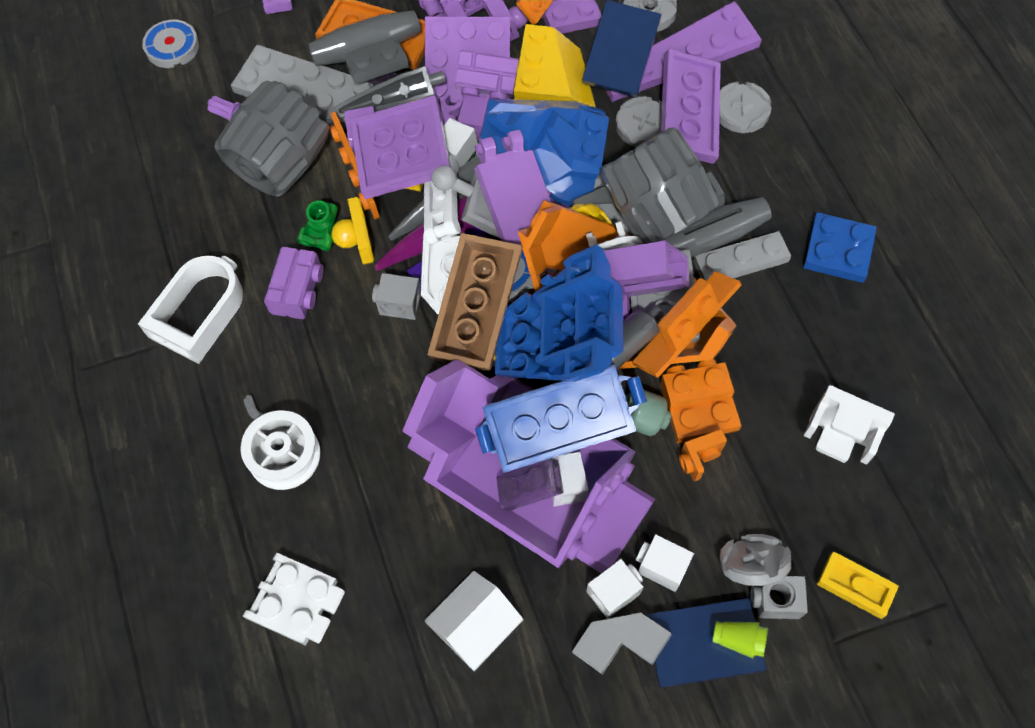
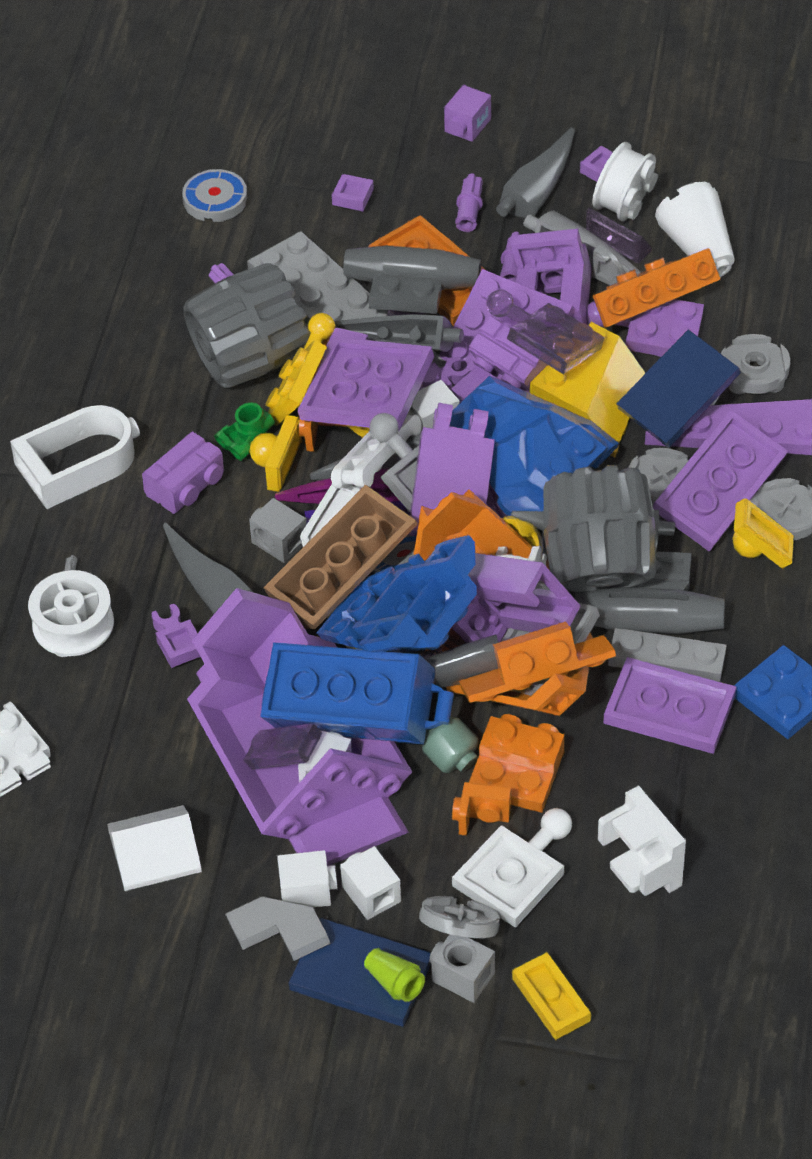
camera: 30 degrees right, 15 degrees down
none -> medium lavender plate [152,604,200,668]
none -> dark grey piece [163,522,254,614]
none -> yellow plate [266,313,335,426]
none -> white plate [452,808,572,928]
none -> clear purple plate [486,289,605,374]
none -> medium lavender plate [603,657,736,754]
none -> yellow tile [732,498,794,568]

